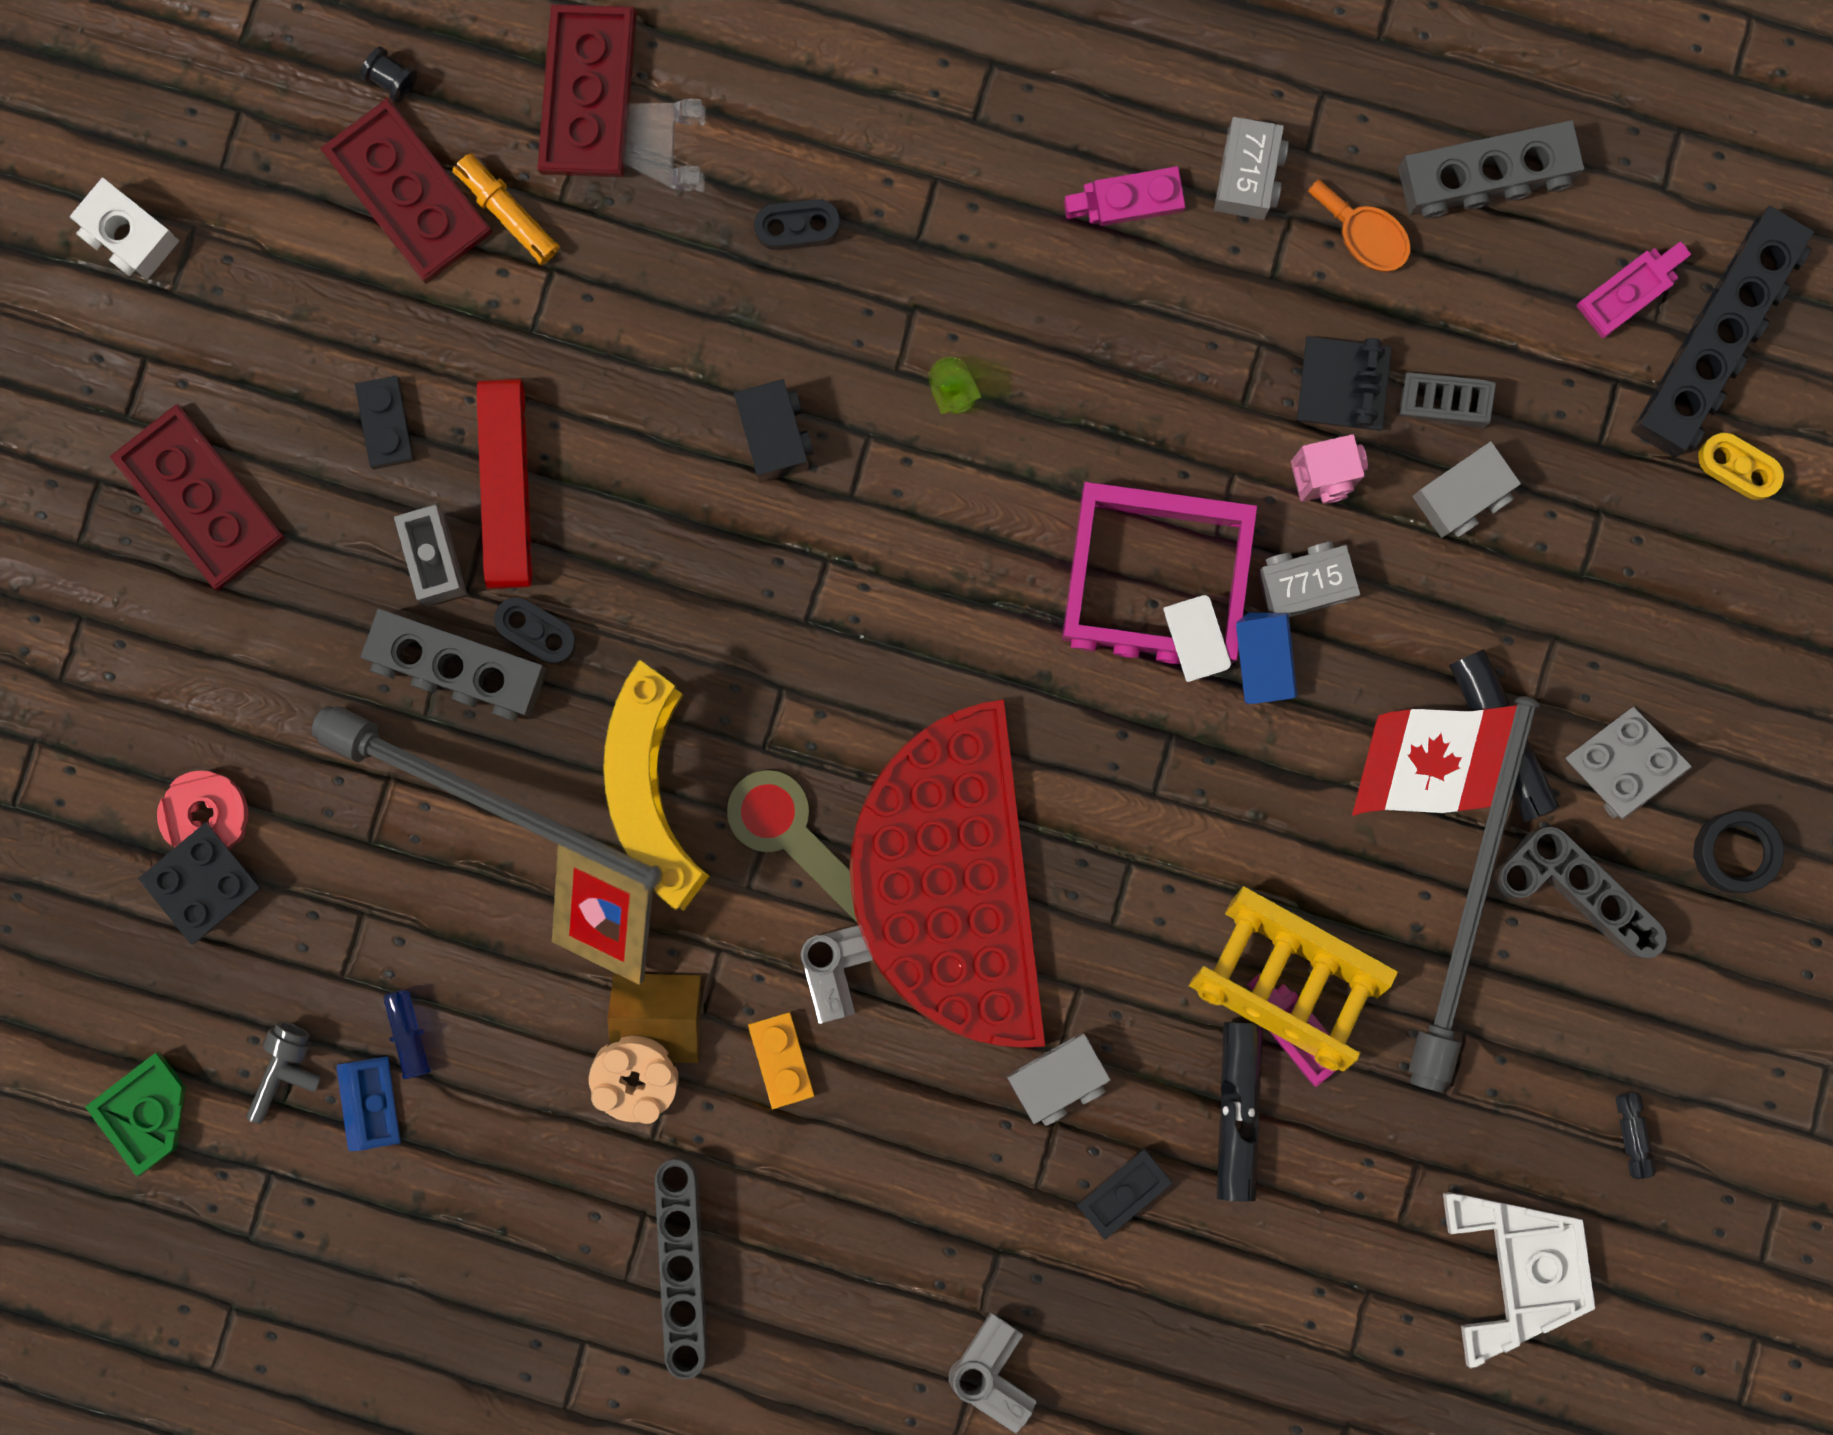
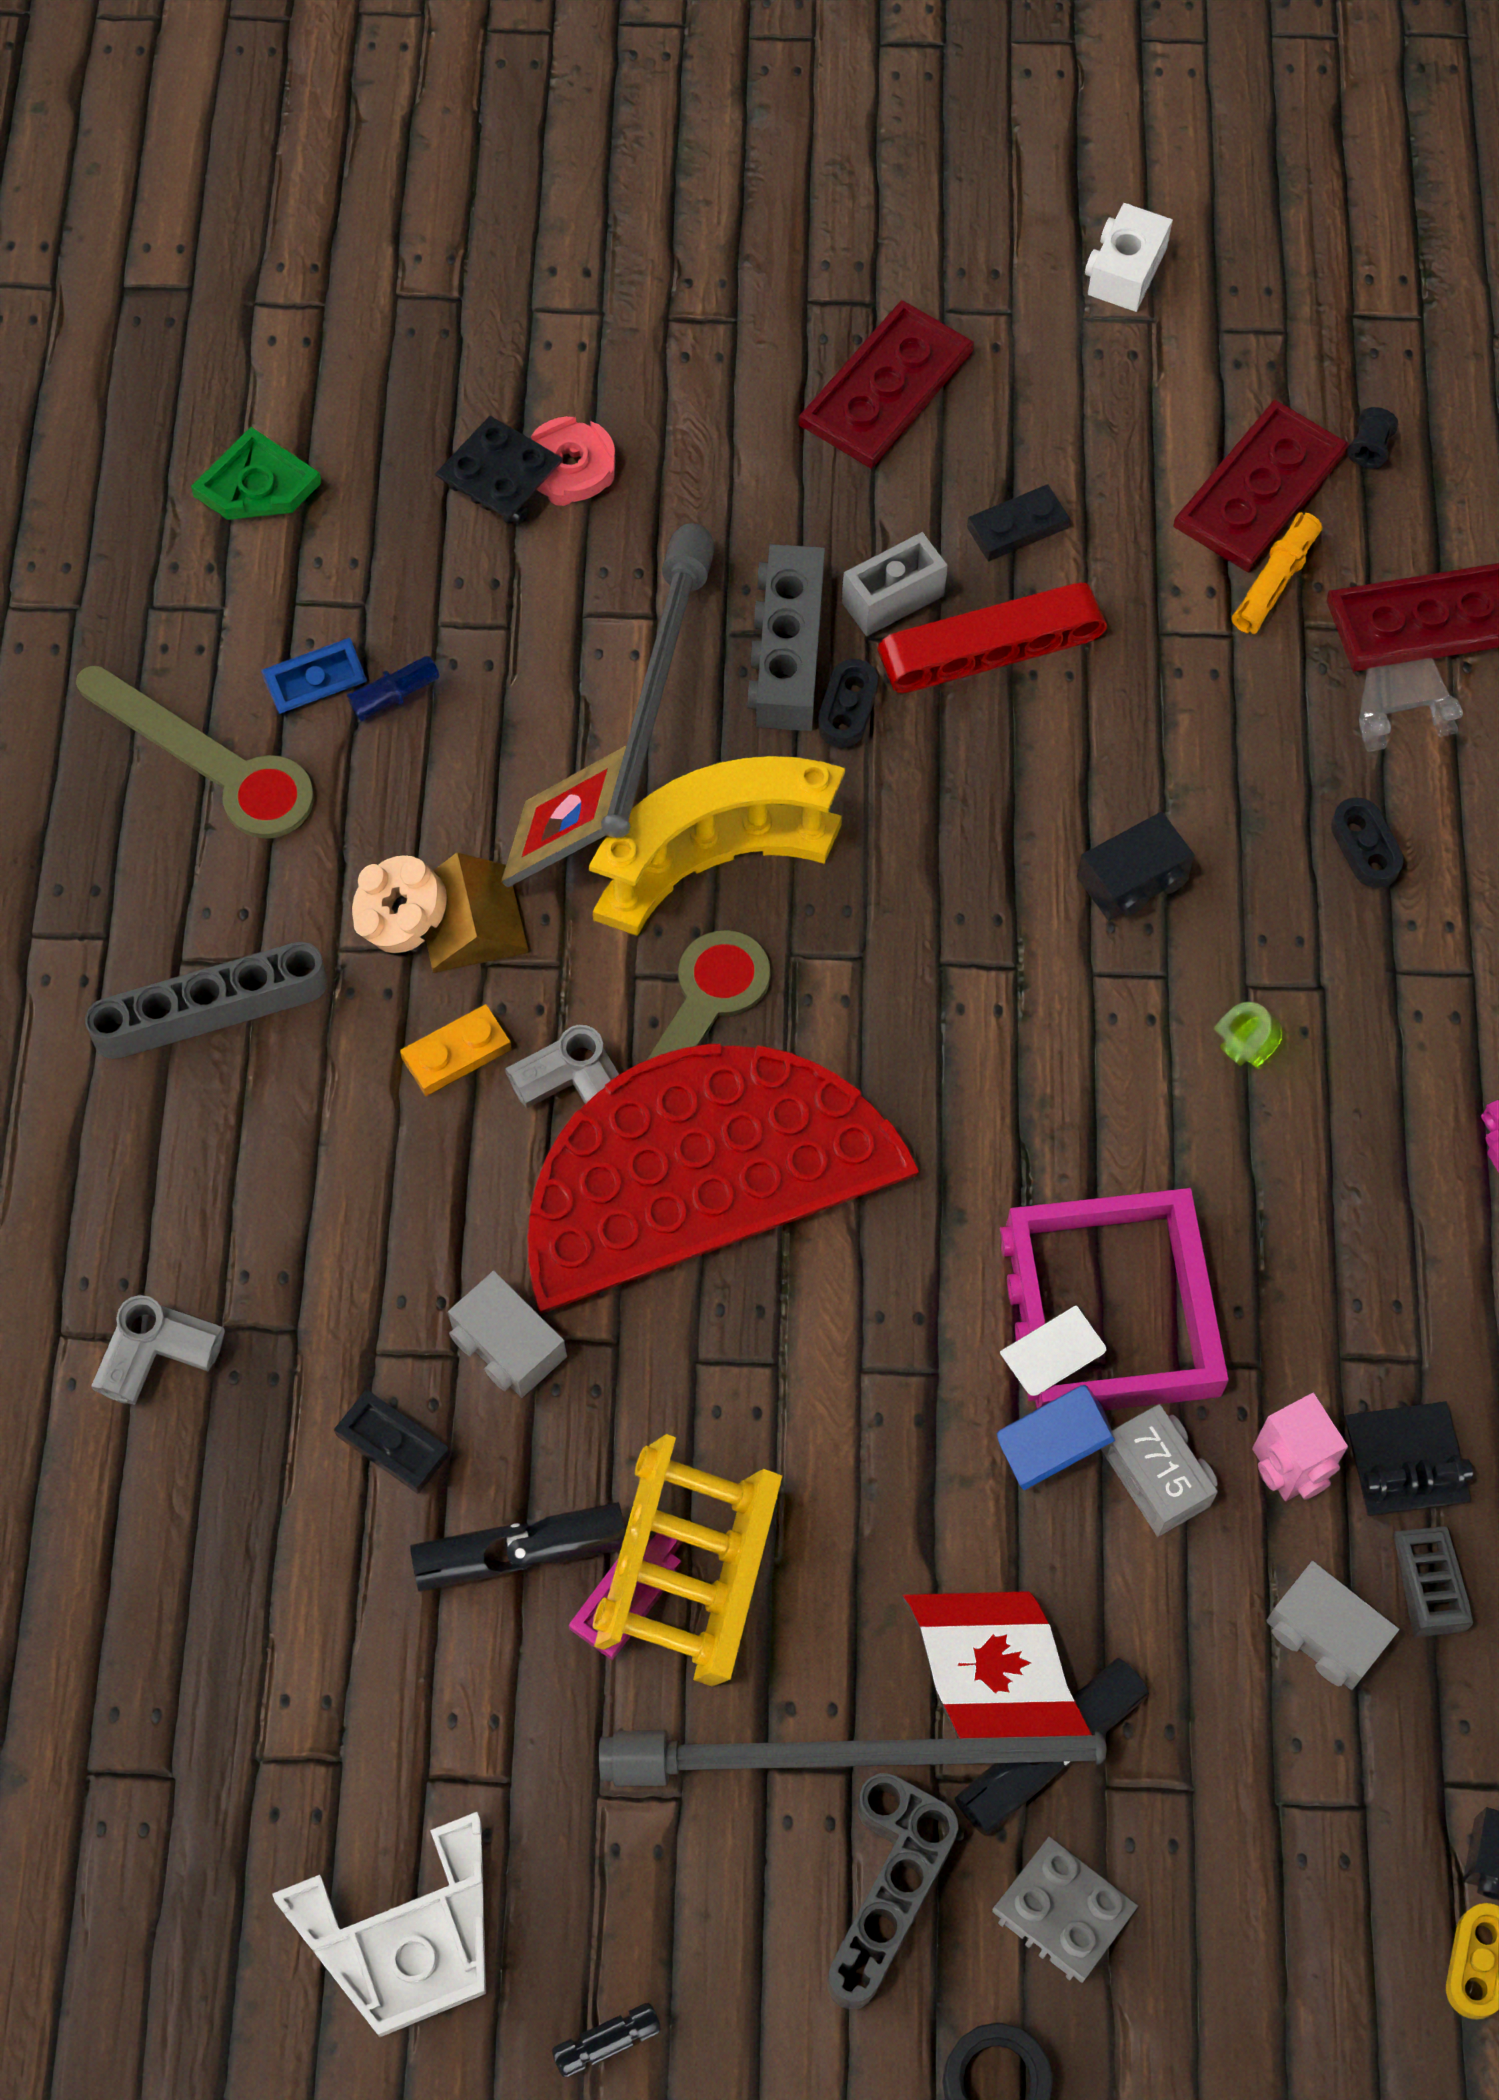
camera: 75 degrees right, 20 degrees down
dark grey piece [246,1022,321,1124] -> none
none -> olive piece [76,666,314,839]

